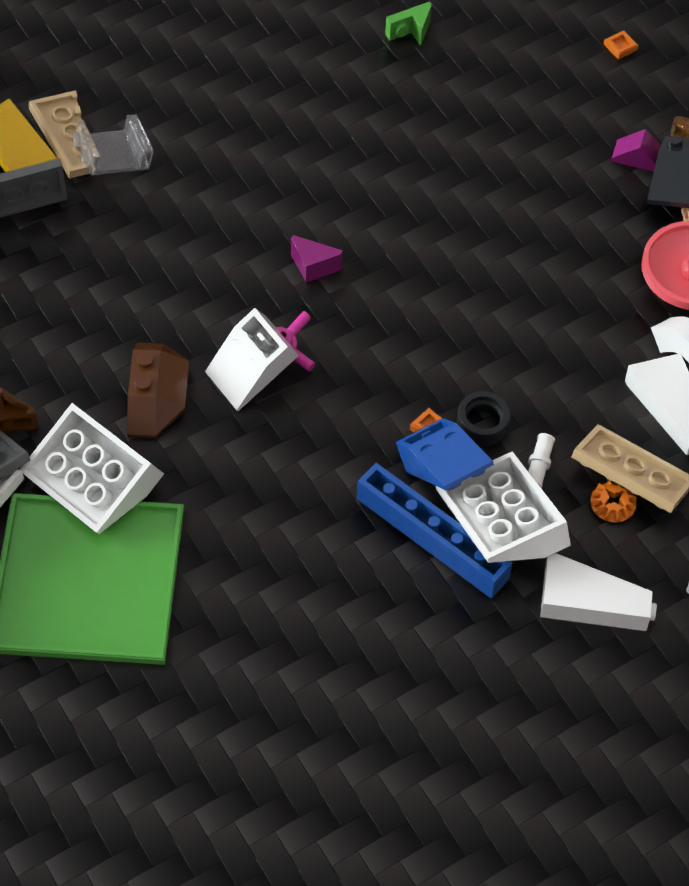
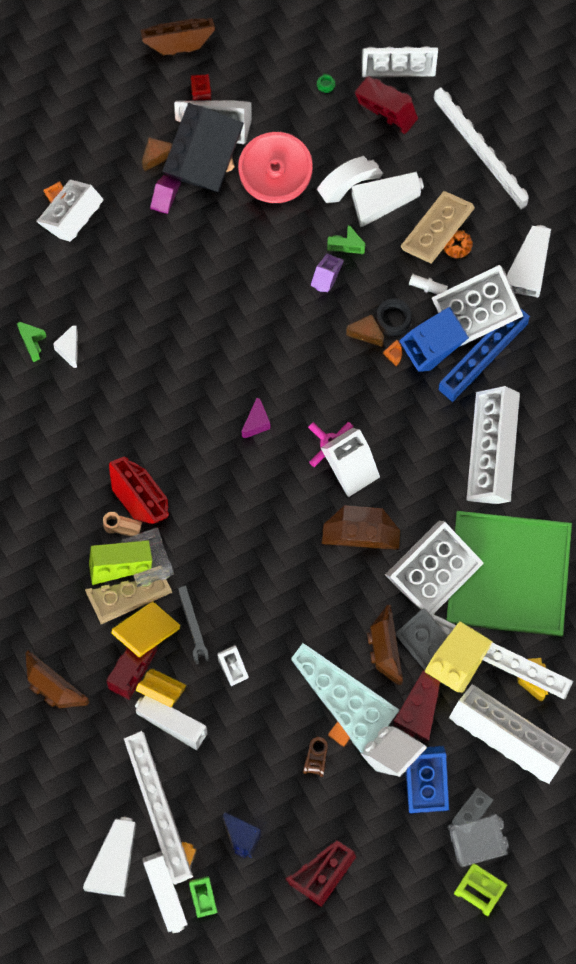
camera: 85 degrees left, 15 degrees up
none -> white slope [37,180,104,242]
none -> white slope [53,326,78,368]
none -> lime wedge [89,540,152,585]
none -> light nougat piece [103,512,142,539]
none -> red wedge [109,456,169,524]
none -> medium lavender slope [311,254,344,292]
none -> bright green slope [327,225,365,254]
none -> clear orange slope [346,315,384,346]
none -> white slope [467,386,520,504]

